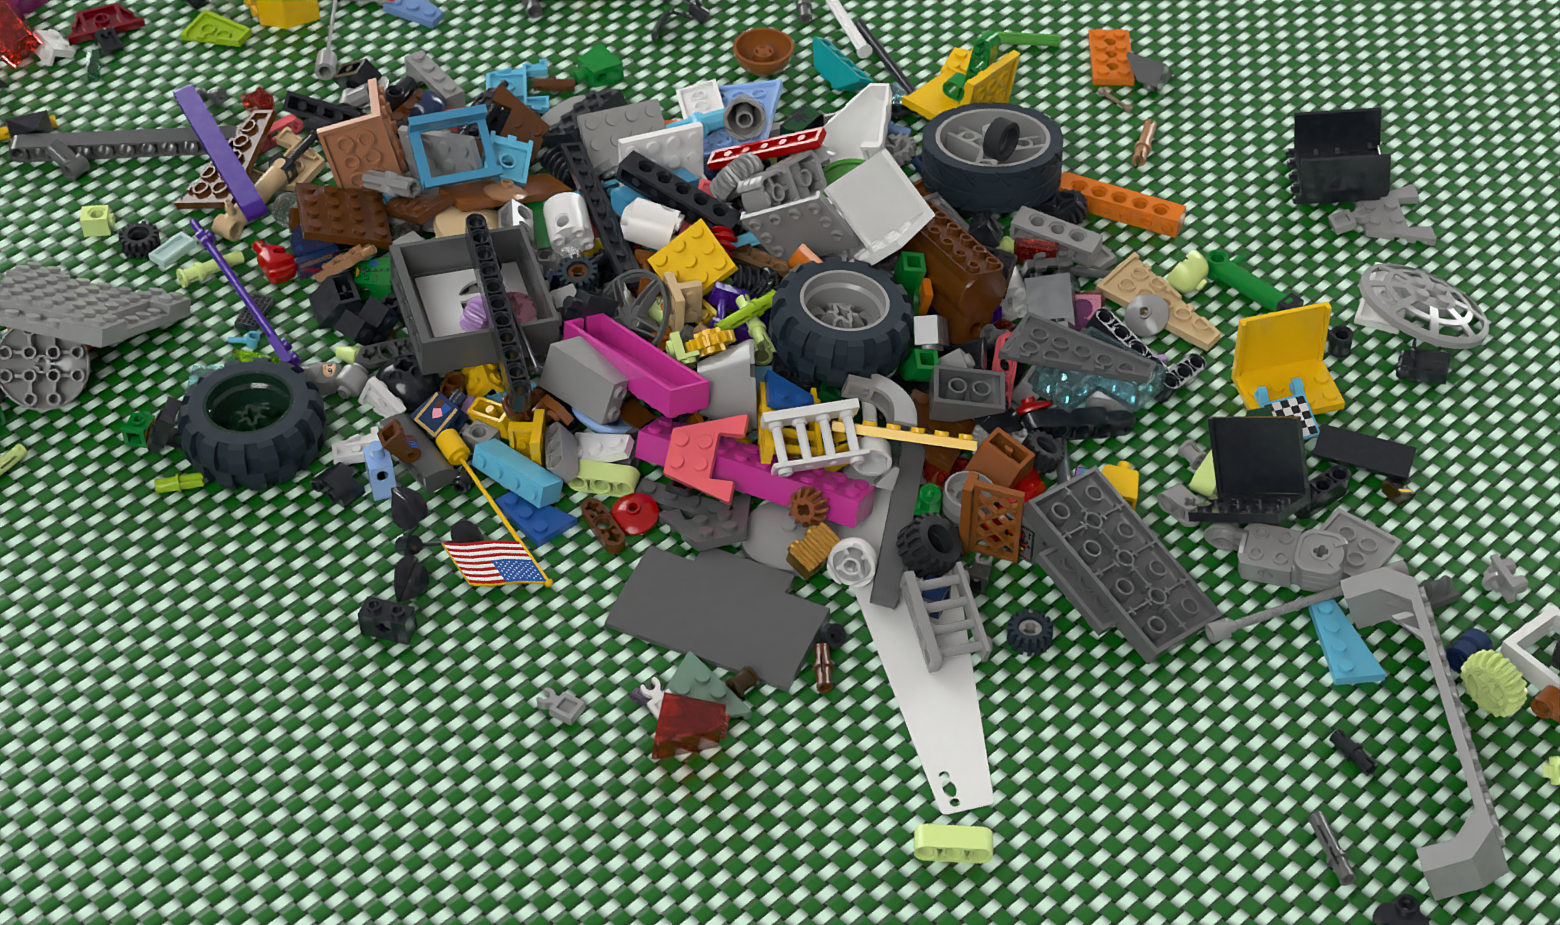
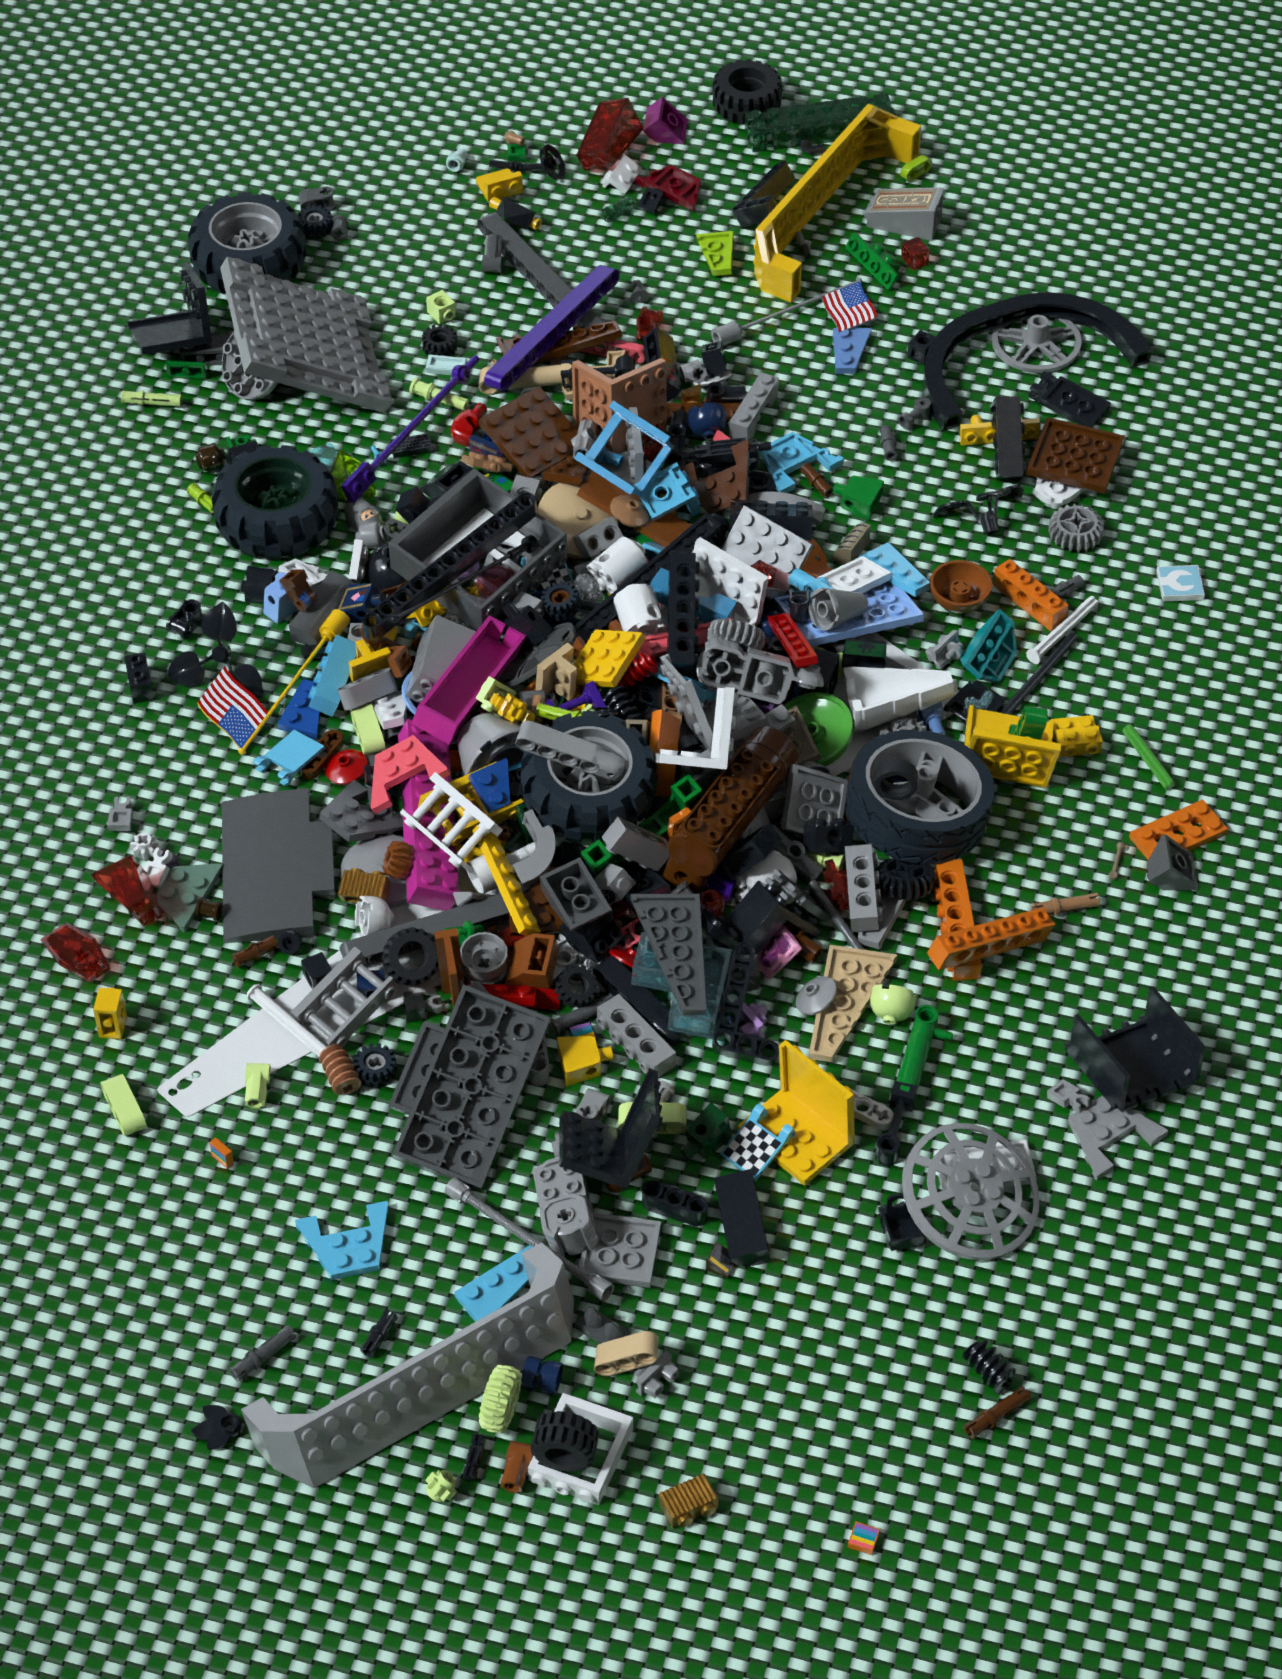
camera: 60 degrees right, 5 degrees up
none -> clear red piece [40,922,110,983]
none -> yellow brick [93,988,127,1039]
none -> white gear [130,832,158,860]
none -> black piece [166,599,203,640]
none -> dark brown head [195,443,226,472]
none -> orange tile [209,1137,234,1169]
none -> yellowish green piece [245,1063,271,1109]
none -> white axle [246,984,328,1057]
none -> medium azure flag [254,730,325,786]
none -> medium azure wing [295,1201,389,1280]
none -> black brick [301,952,332,990]
none -> nougat piece [319,1044,361,1095]
none -> black axle [463,1433,486,1482]
none -> light grey piece [515,721,625,779]
none -> tan beam [594,1331,659,1376]
none -> light grey brick [596,994,676,1077]
none -> black piece [788,589,810,623]
none -> dark tan brick [832,523,871,565]
none -> medium azure wing [858,542,930,597]
none -> dark grey pin [880,425,897,461]
none -> light grey hips [926,630,964,669]
none -> orange brick [927,907,1055,970]
none -> orange brick [993,559,1069,632]

